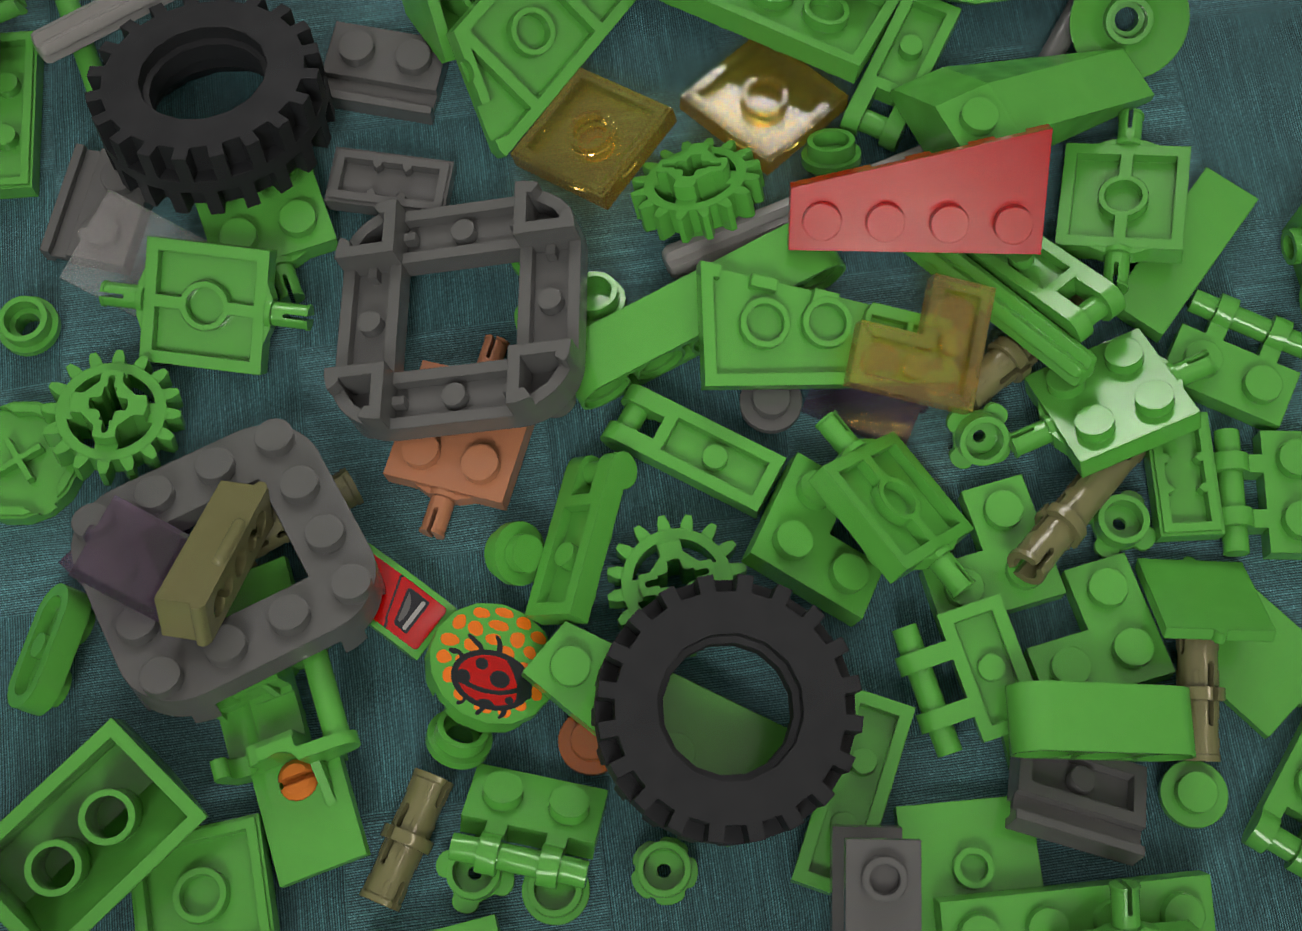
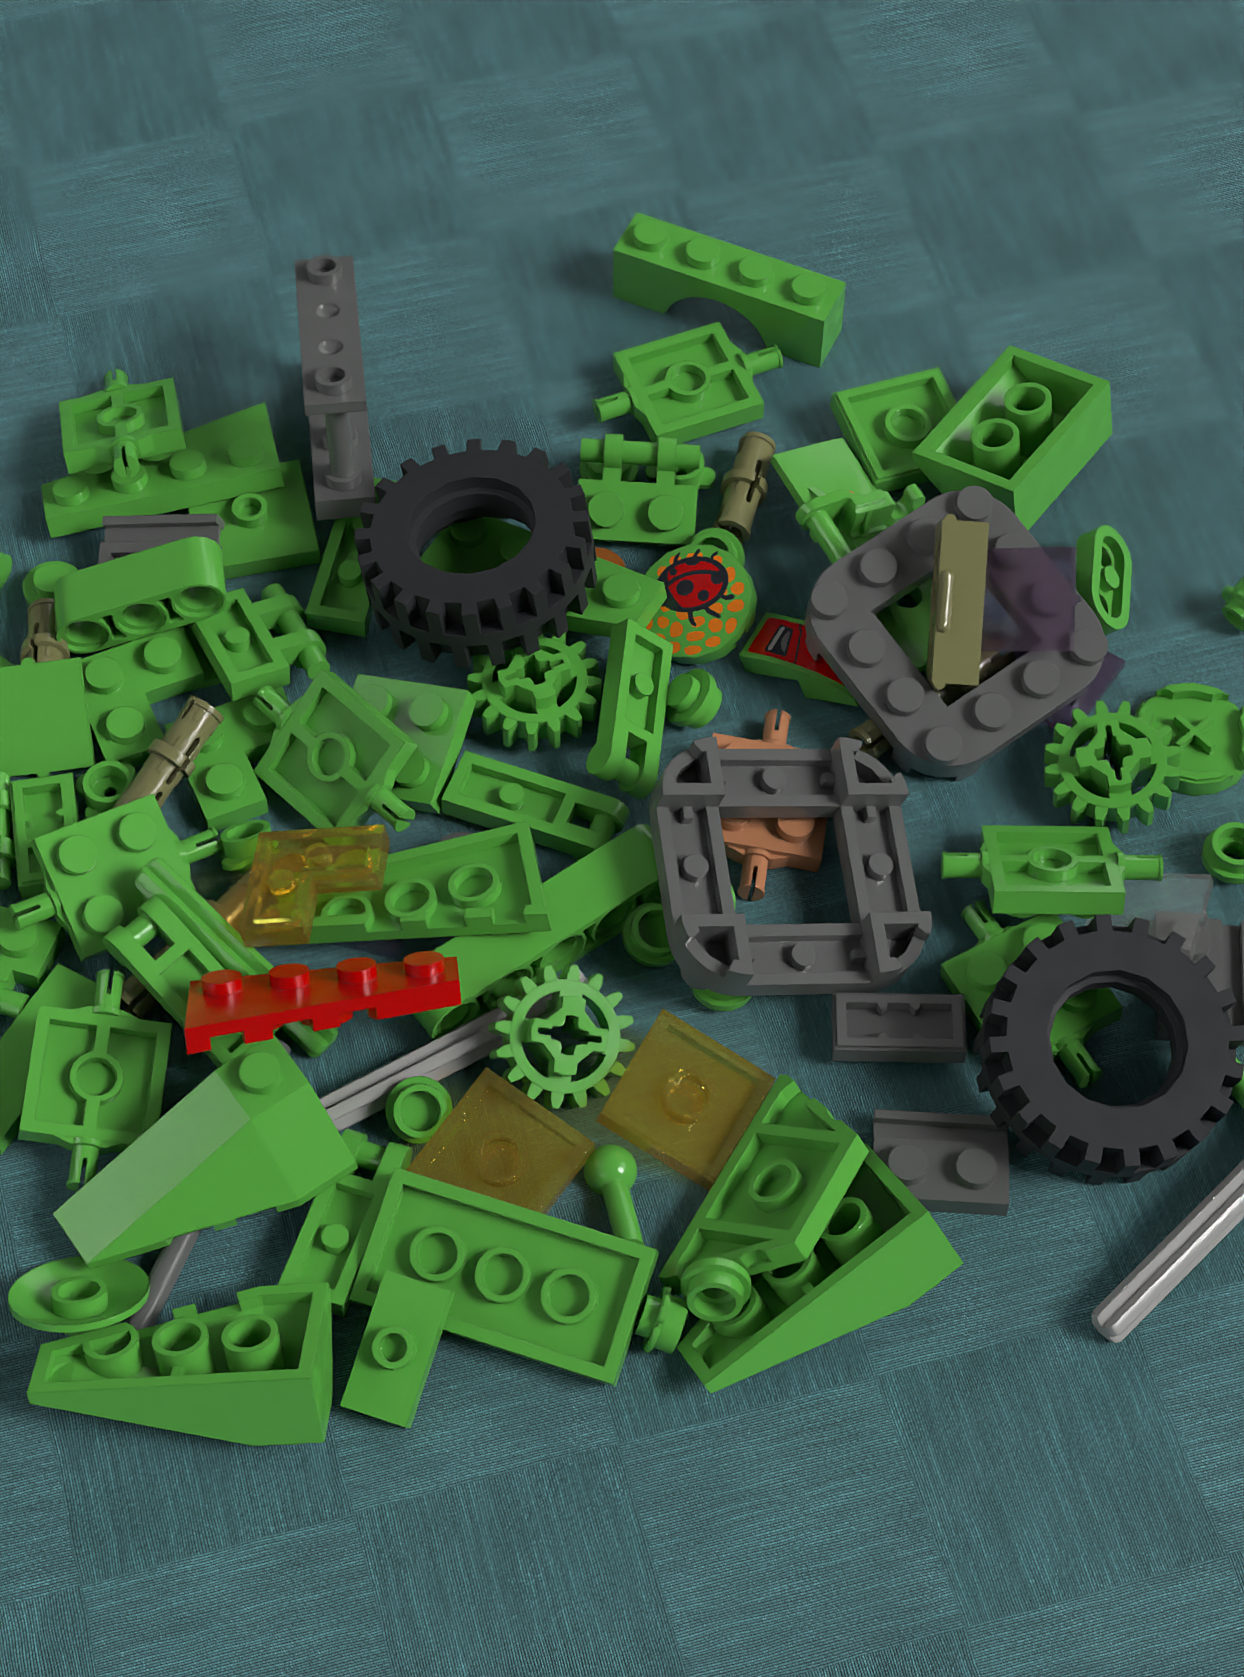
camera: 170 degrees right, 15 degrees down
none -> bright green bar [584,1144,644,1245]

